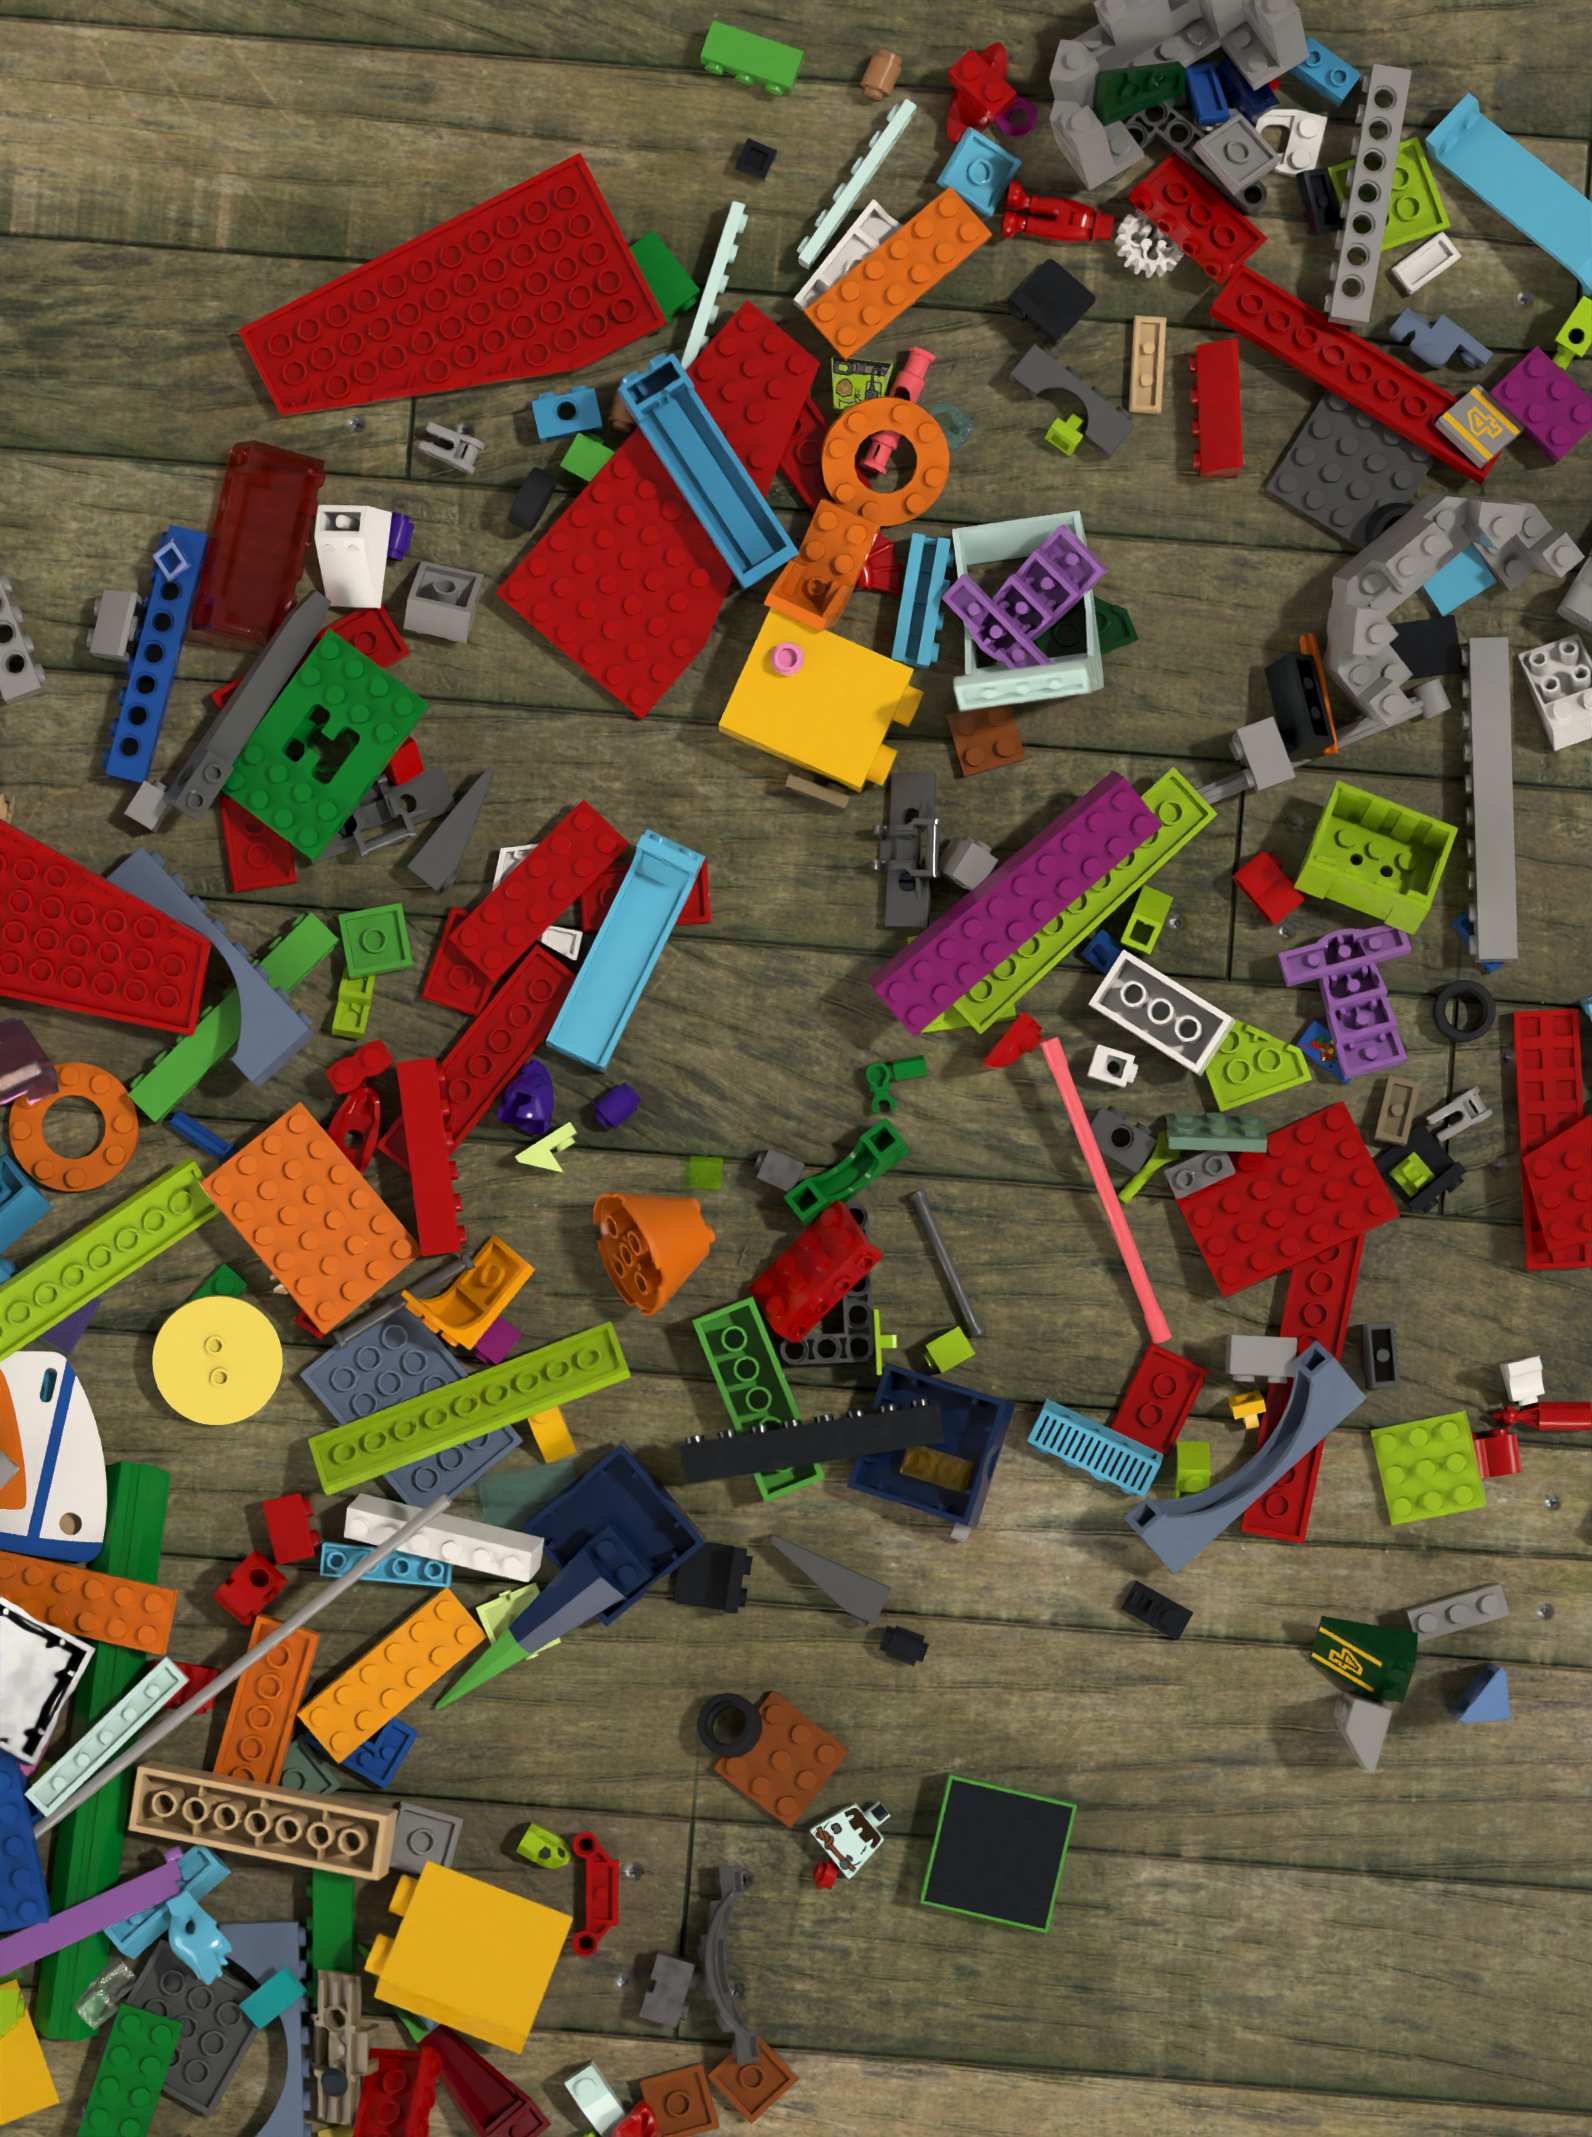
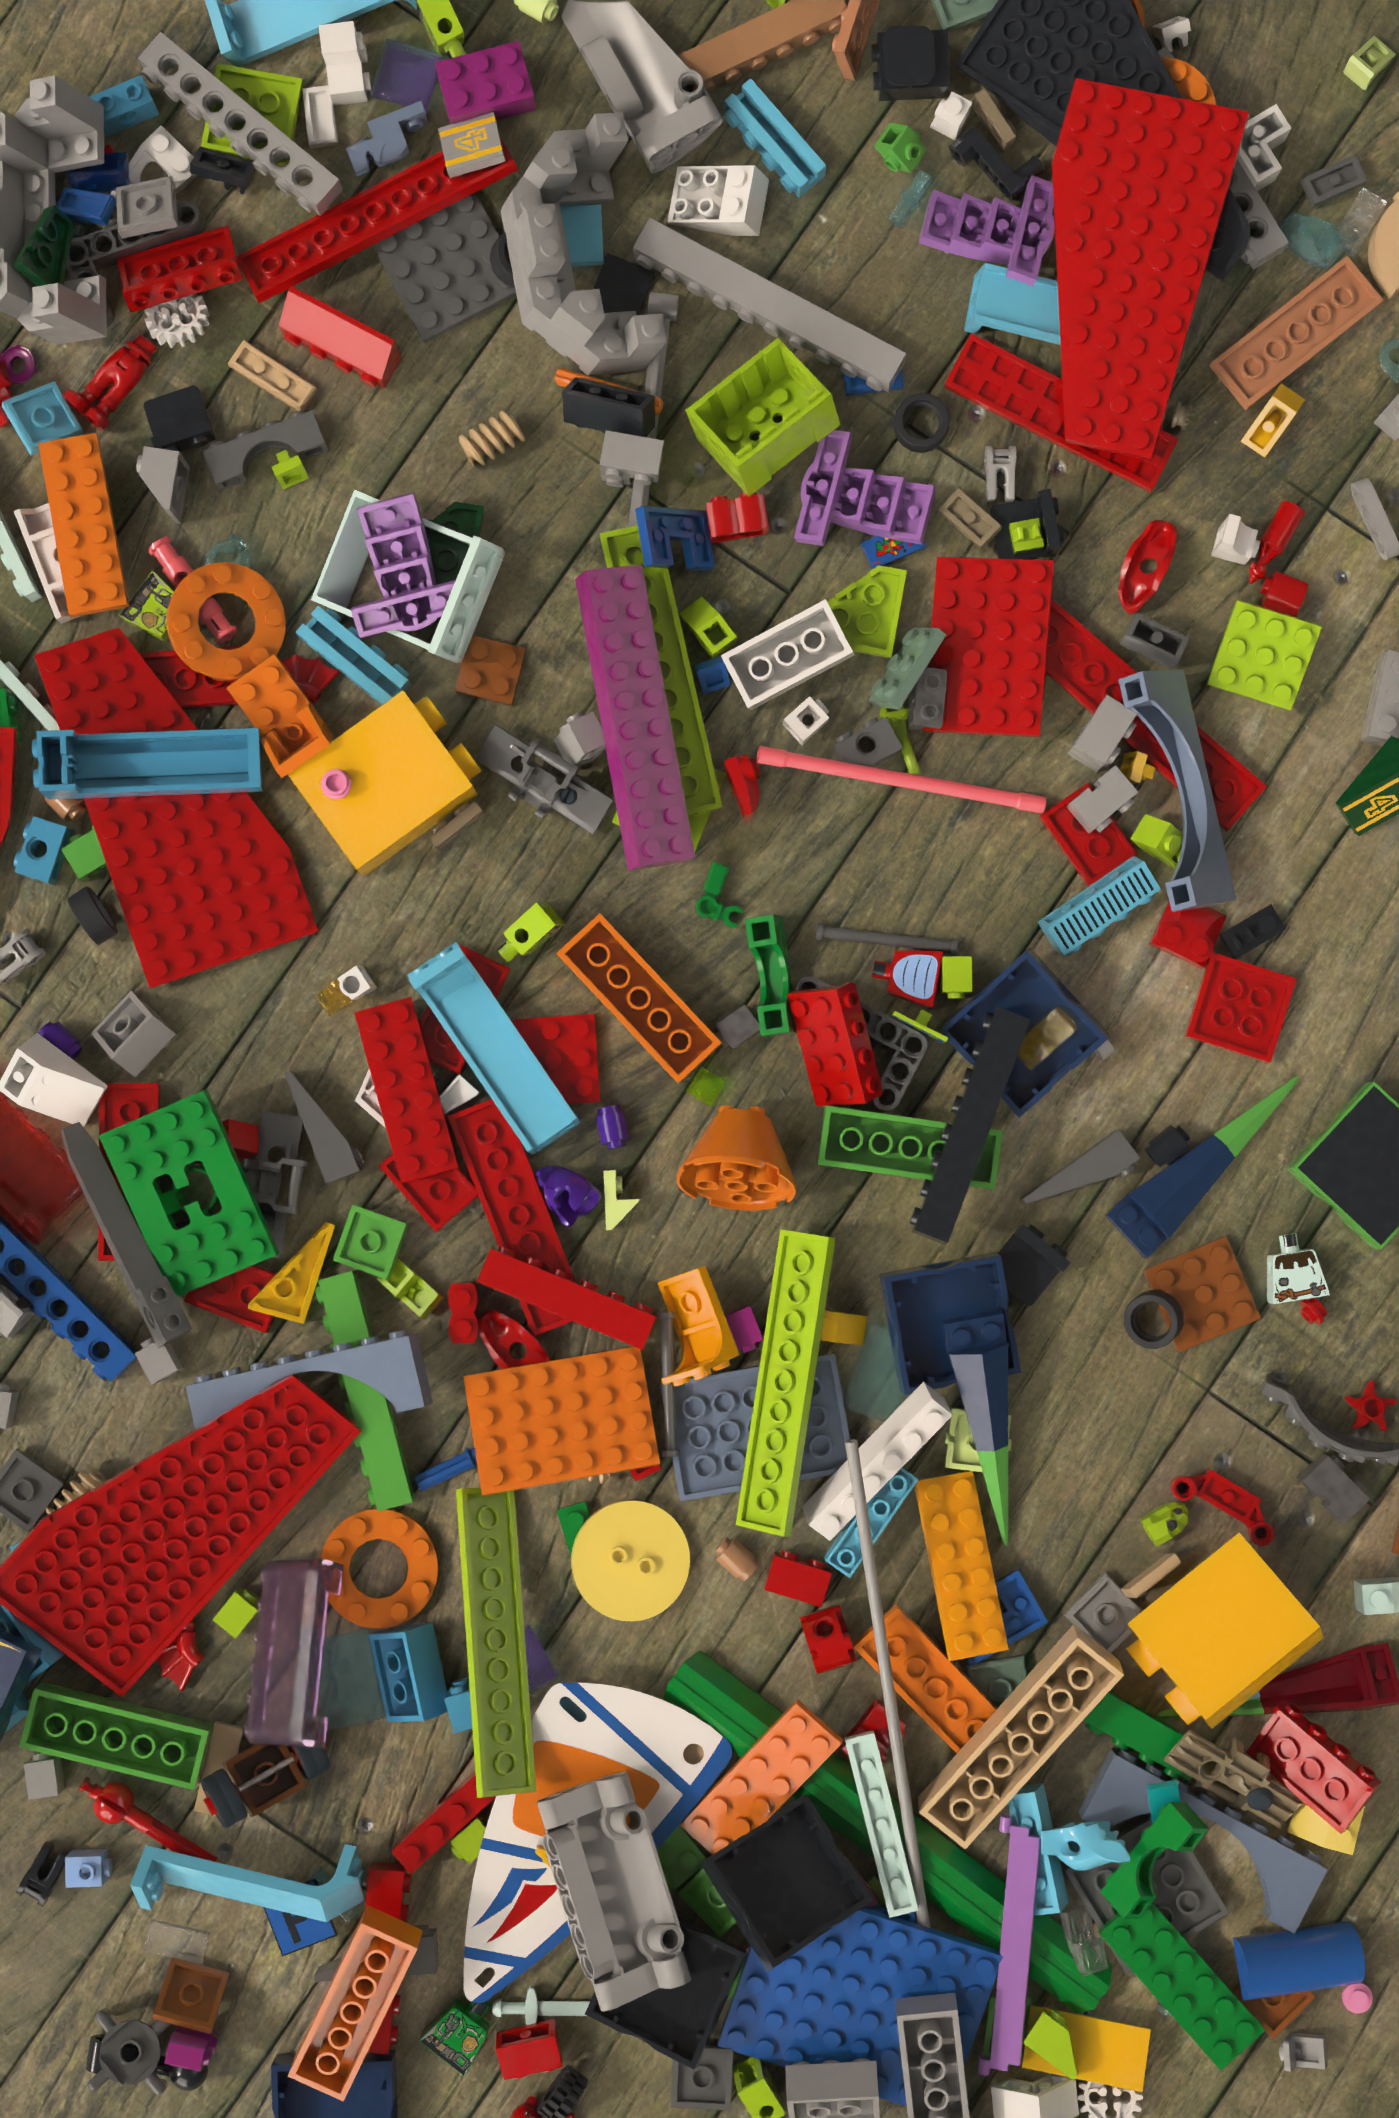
camera: 60 degrees left, 0 degrees up
none -> light grey slope [136,446,190,524]
none -> yellow wing [248,1222,335,1324]
none -> leg [315,966,377,1016]
none -> white brick [319,21,372,106]
none -> clear light blue tile [370,39,443,113]
none -> tan piece [459,411,525,469]
none -> lime torso [497,902,566,962]
none -> red plate [511,1014,601,1104]
none -> orange brick [556,913,722,1085]
none -> blue plate [635,506,715,571]
none -> medium nougat brick [715,1537,759,1581]
none -> torso [871,950,943,1009]
none -> light grey brick [1067,765,1138,833]
none -> green arch [1100,1802,1209,1919]
none -> dark blue plate [1105,1077,1299,1259]
none -> red piece [1118,520,1177,615]
none -> tan tile [1121,1553,1181,1598]
none -> red slope [1149,901,1227,969]
none -> red plate [1184,952,1297,1063]
none -> red animal [1344,1381,1397,1431]

